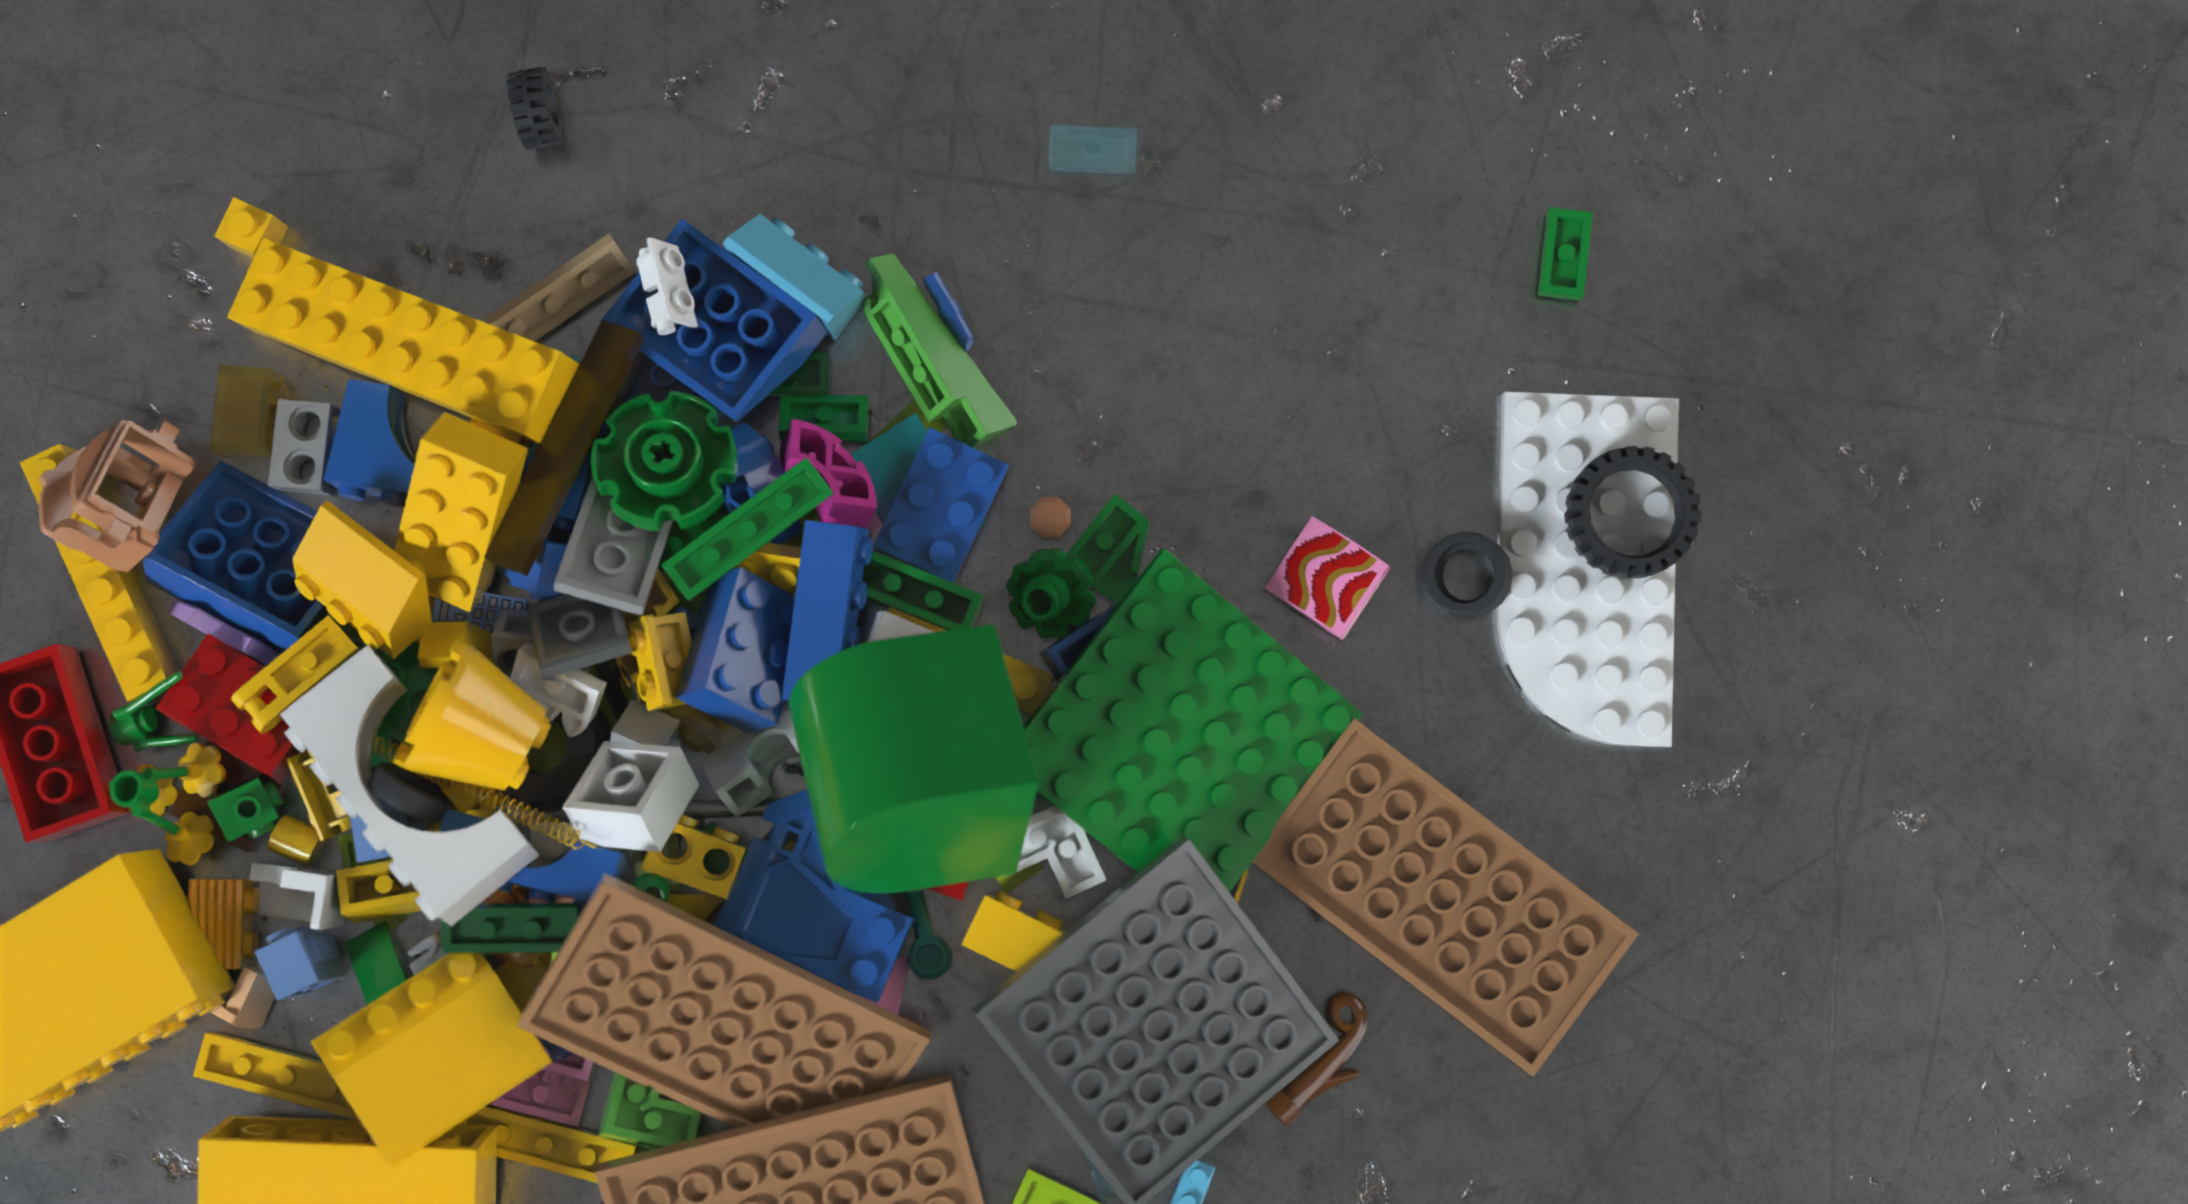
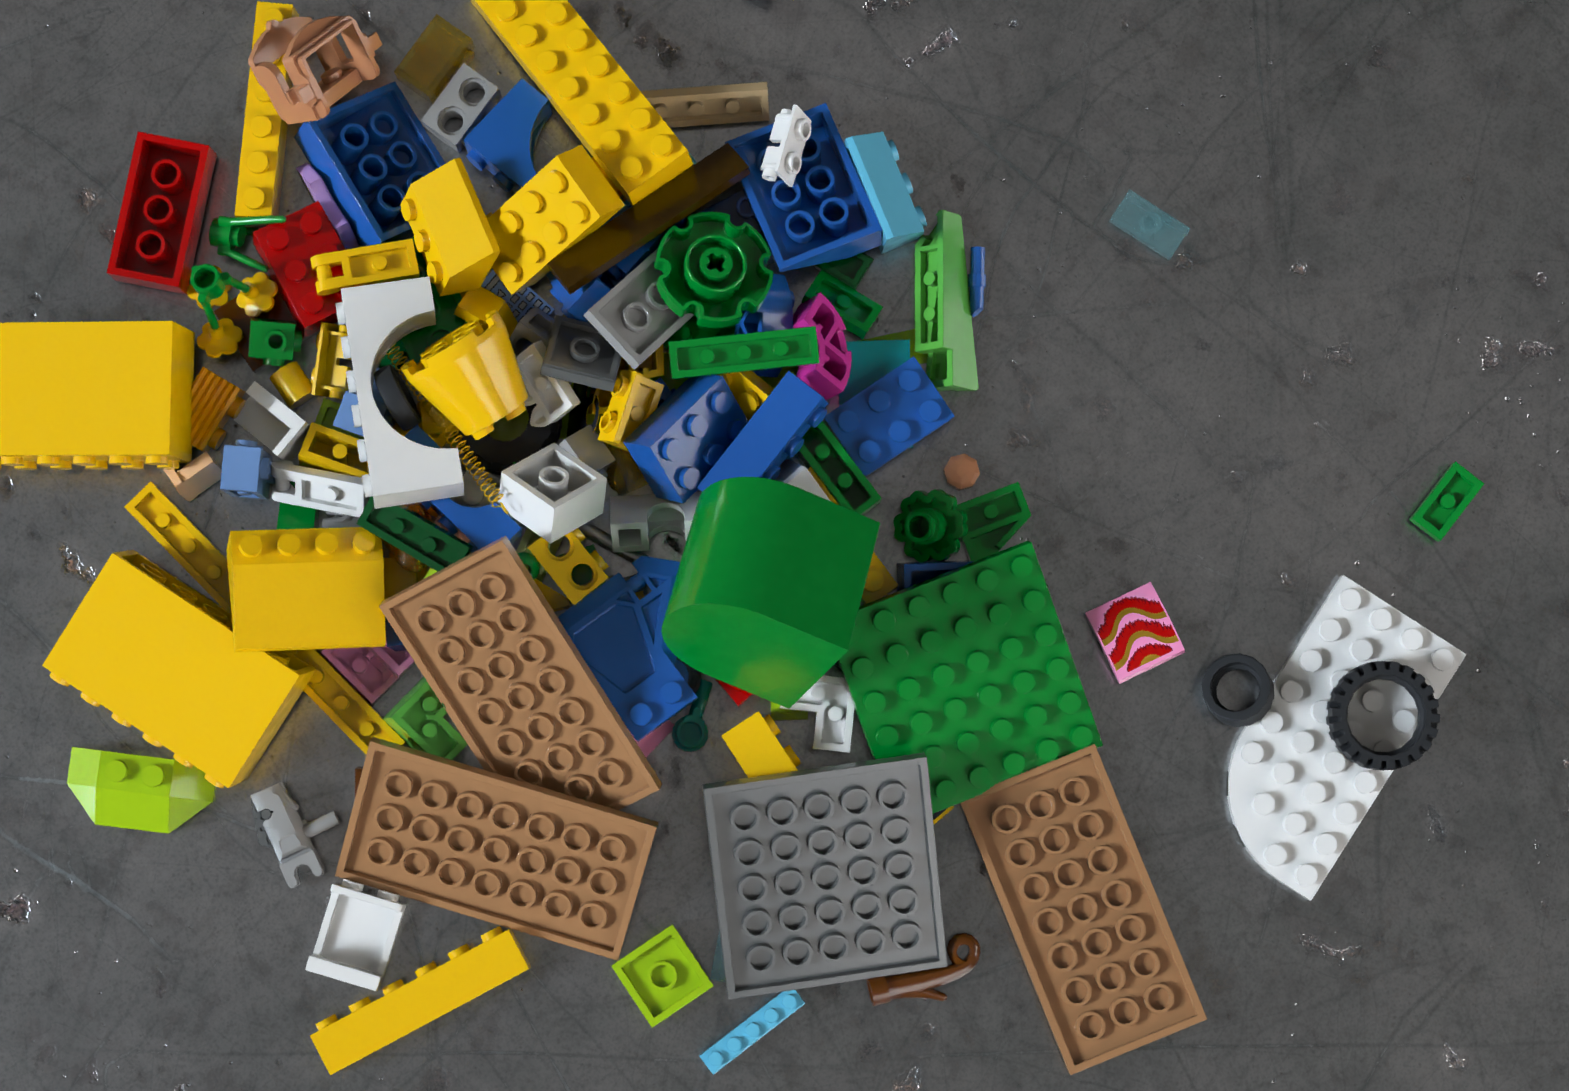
camera: 25 degrees right, 0 degrees up
none -> white plate [271,460,369,517]

